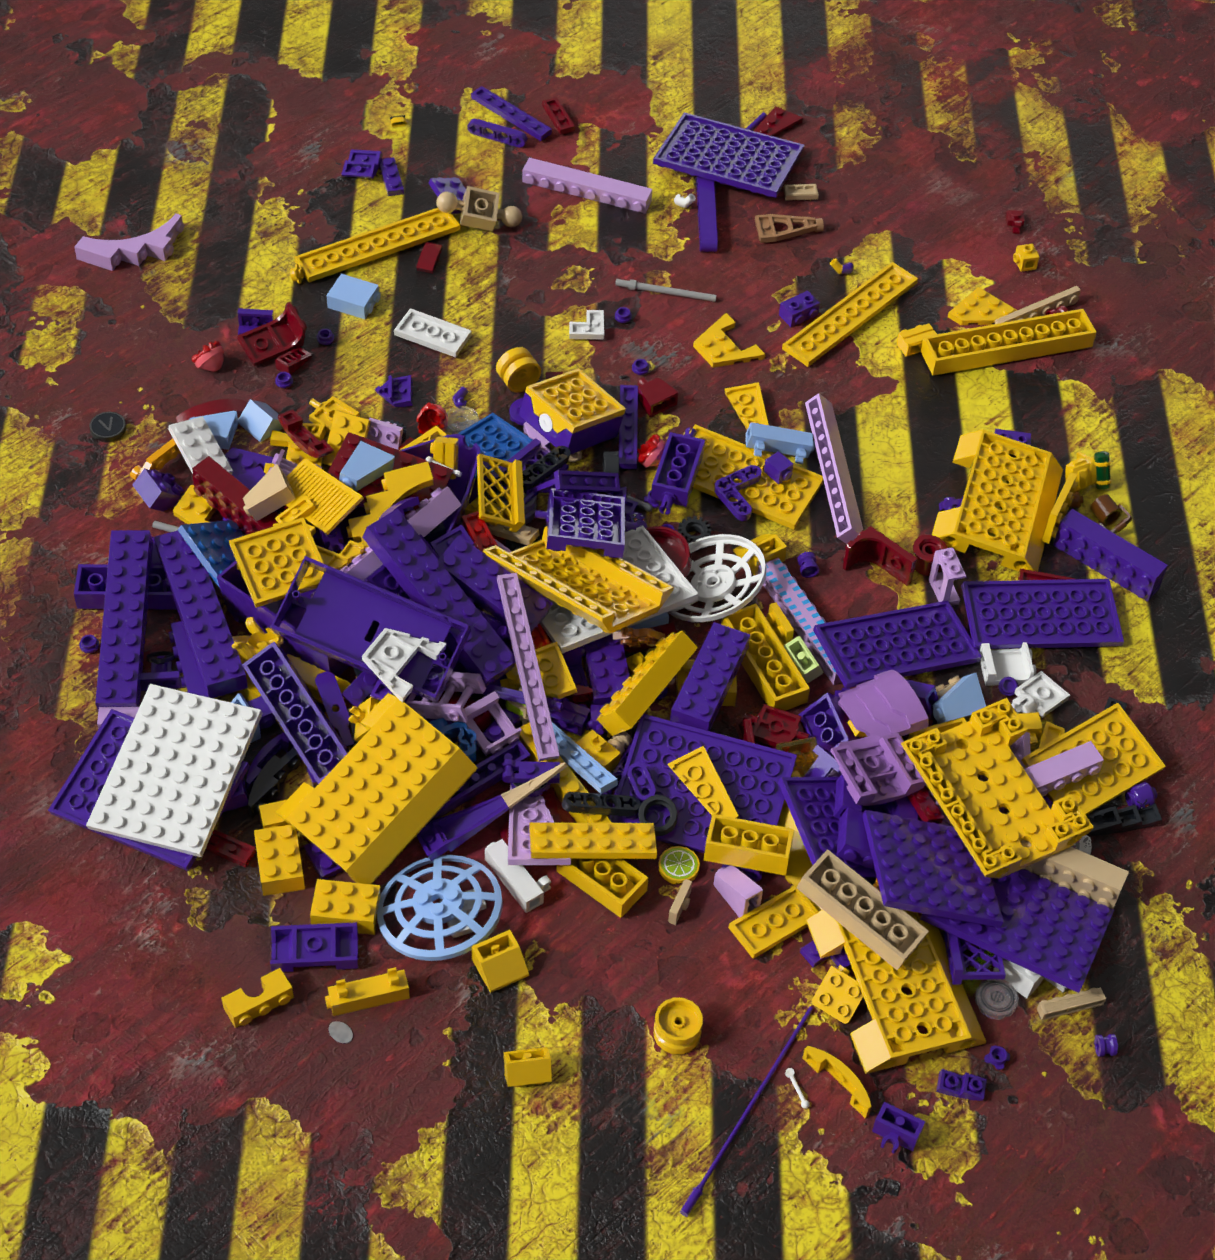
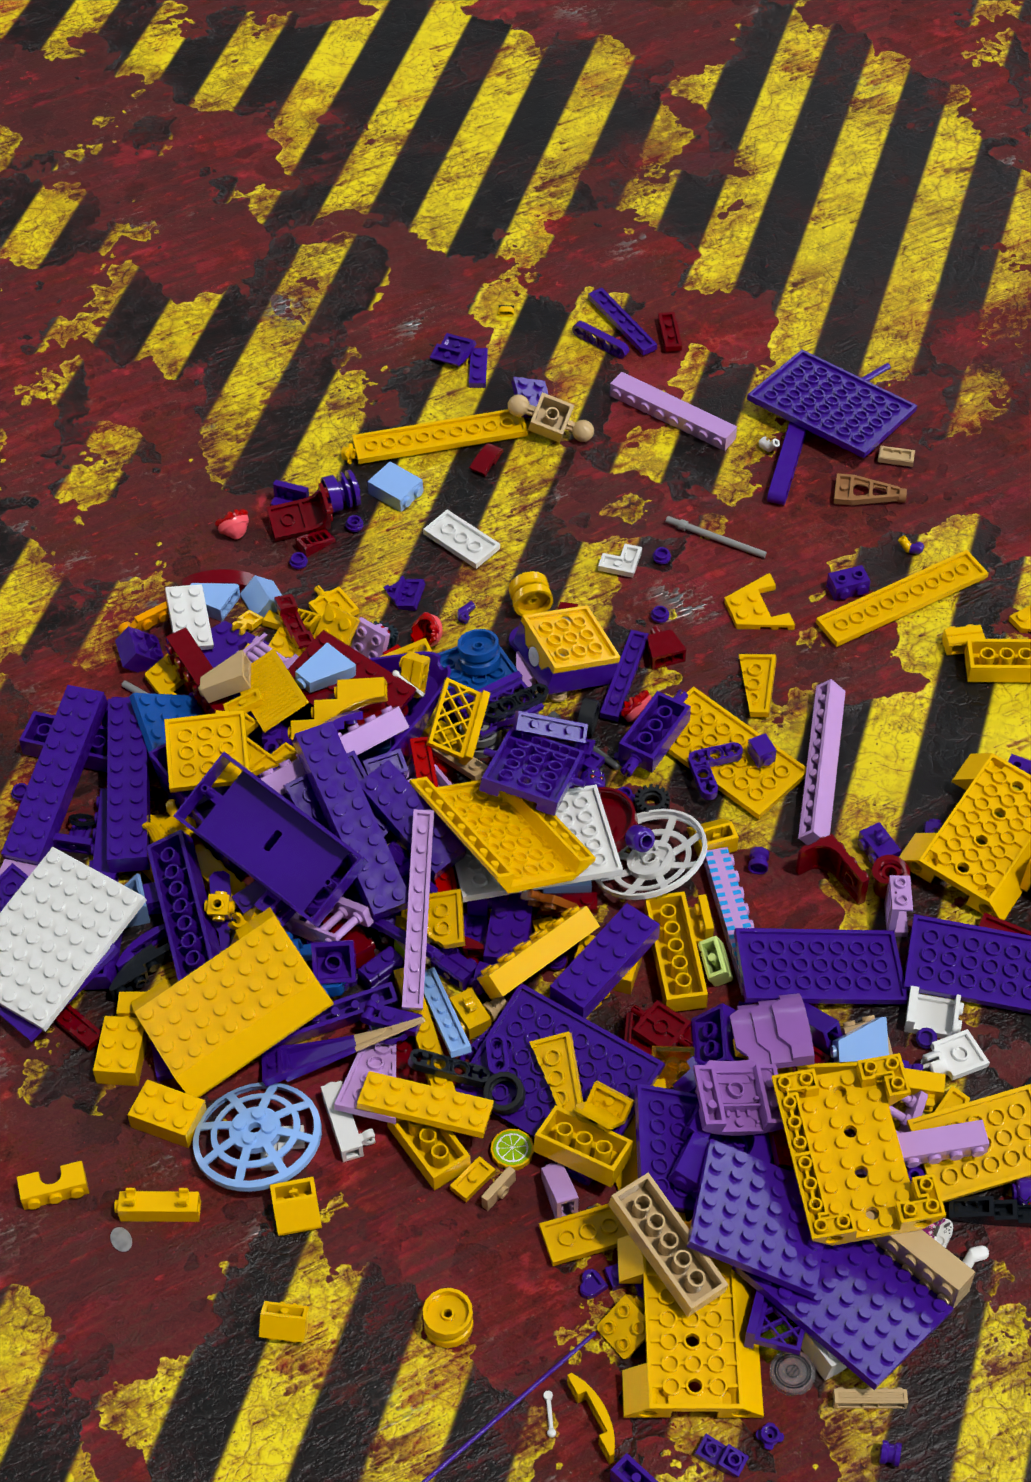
camera: 20 degrees right, 0 degrees up
lavender arch [75,214,184,271] -> none
black tile [89,411,126,442] -> none
dark purple piece [270,922,358,972] -> none
white wing [362,628,446,702] -> none
clear tile [446,406,479,434] -> none
lavender panel [464,691,522,756] -> none
light blue brick [746,422,815,464] -> none
dark red wing [754,106,803,137] -> none
none -> yellow brick [204,891,235,922]
none -> yellow plate [232,610,263,635]
none -> dark purple slope [311,940,356,984]
none -> dark purple wheel [320,470,361,513]
none -> yellow plate [450,1156,496,1202]
none -> blue wheel [457,629,501,676]
none -> yellow bracket [574,1081,635,1130]
none -> dark purple tile [580,1269,608,1299]
none -> dark purple head [625,825,655,852]
none -> dark purple brick [857,822,901,865]
none -> white arm [962,1245,989,1269]

